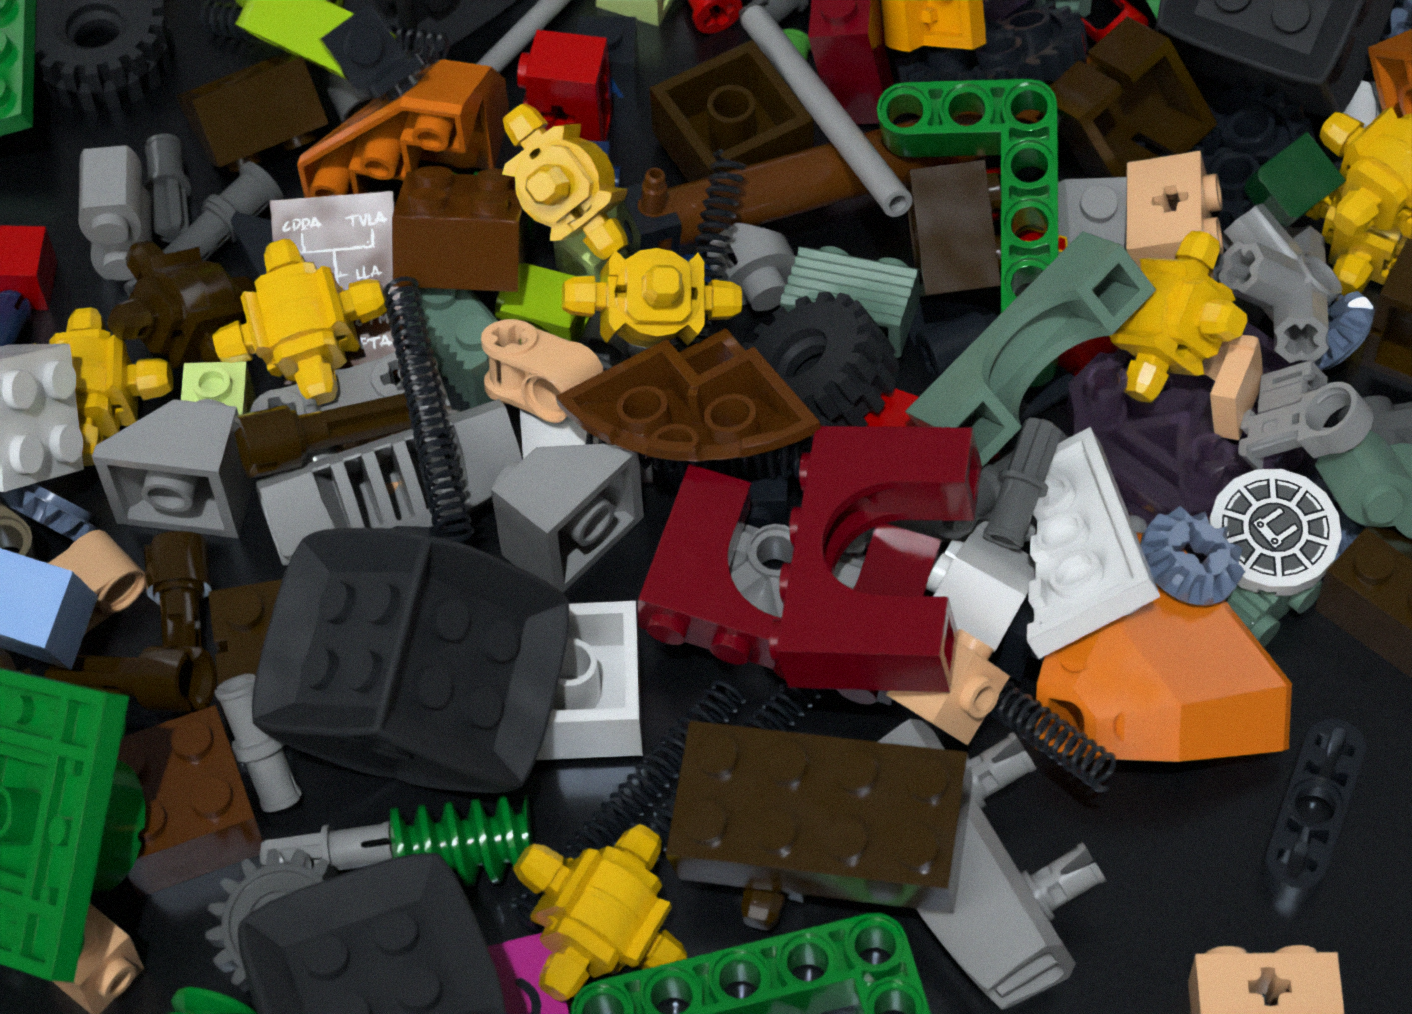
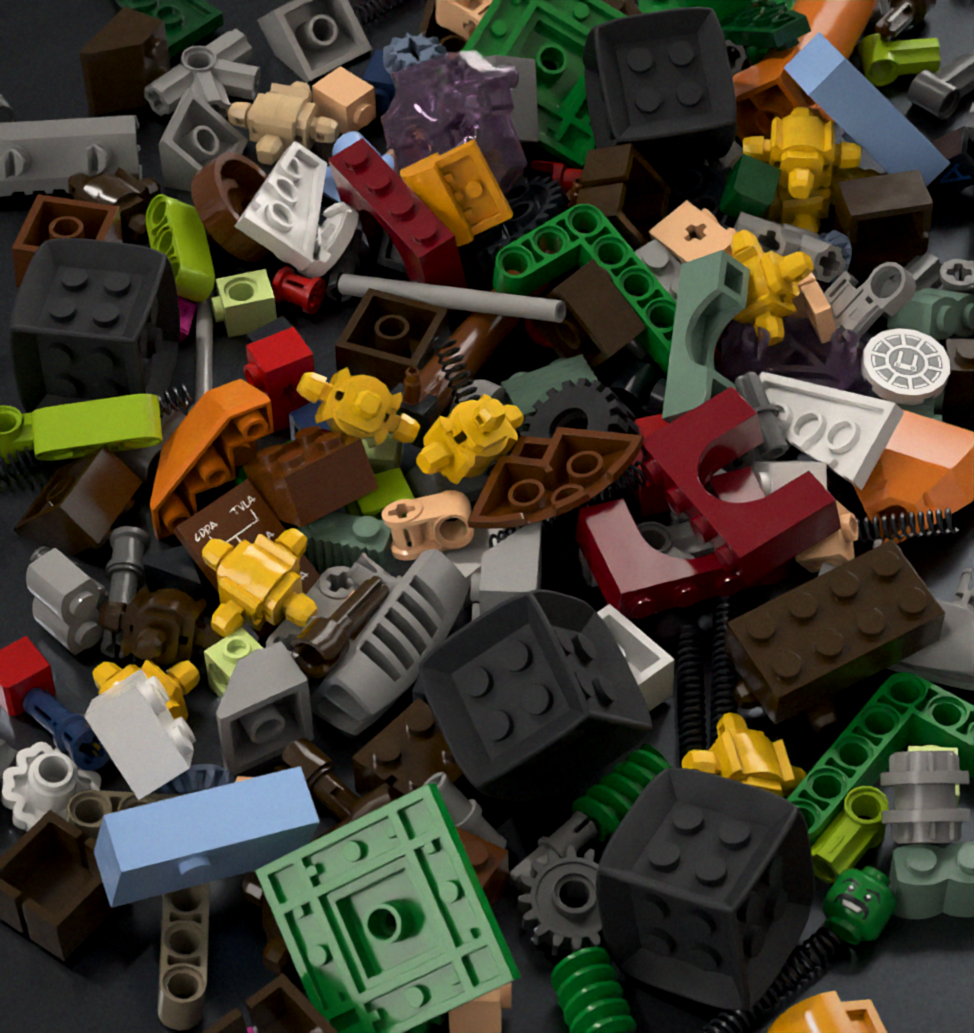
camera: 40 degrees left, 10 degrees down
black bracket [319,4,425,102] -> none
black piece [382,276,474,542] -> none
sand blue gear [1140,506,1245,605] -> none

